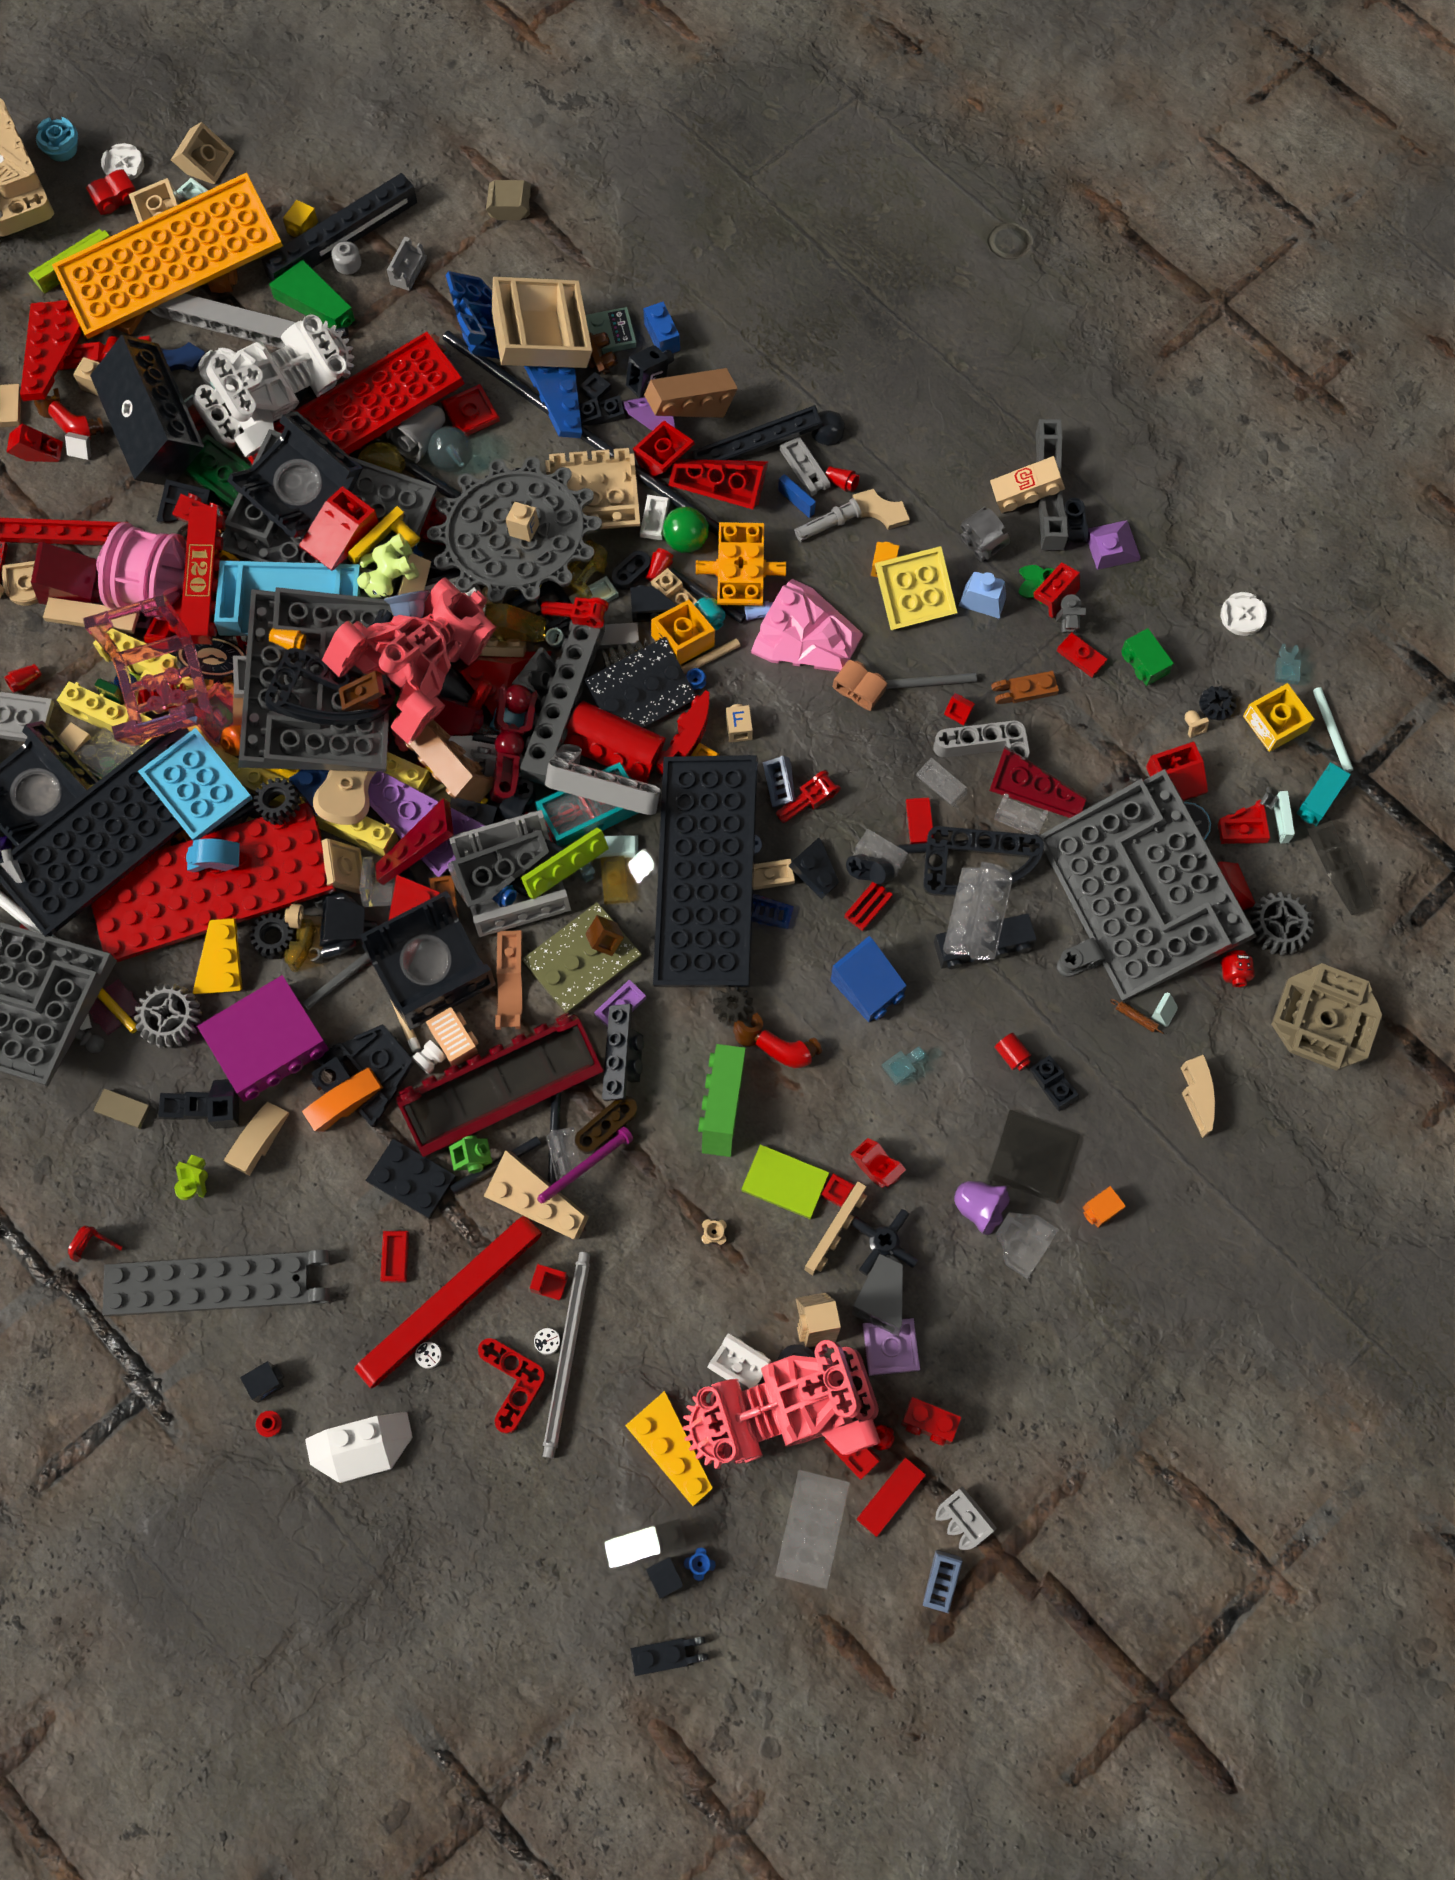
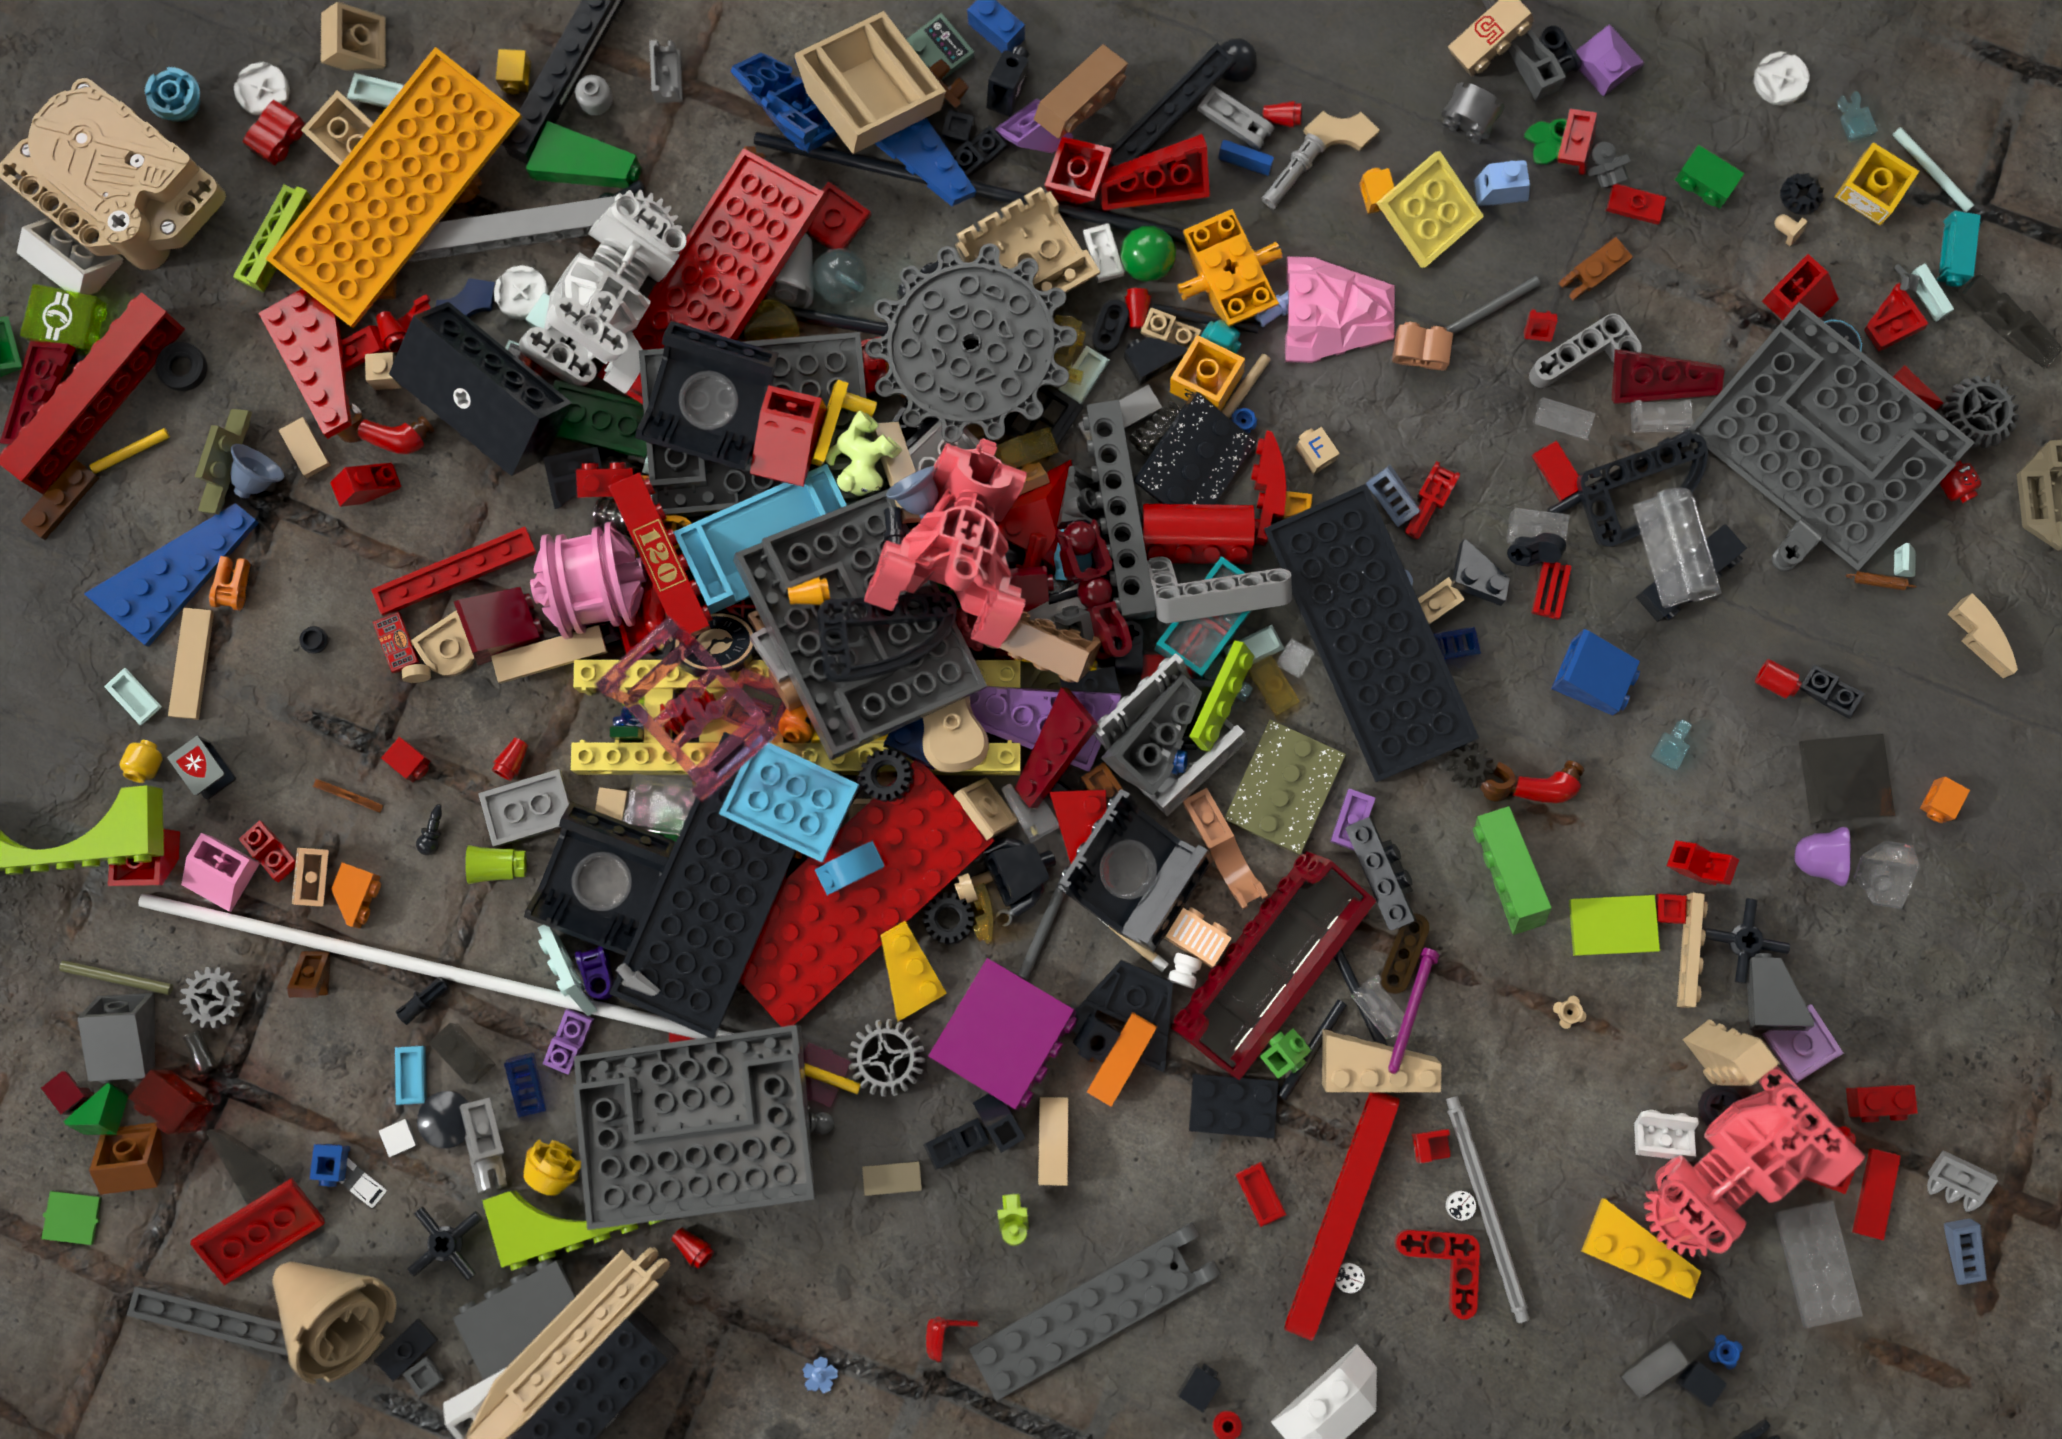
camera: 25 degrees left, 10 degrees up
white tile [65,432,91,460] -> none
reddish brown slope [339,671,385,711] -> none
tan brick [506,502,539,542] -> none
red connector [541,597,609,628] -> none
light aqua hinge [545,628,565,648] -> none
reddish brown panel [586,915,624,956] -> none

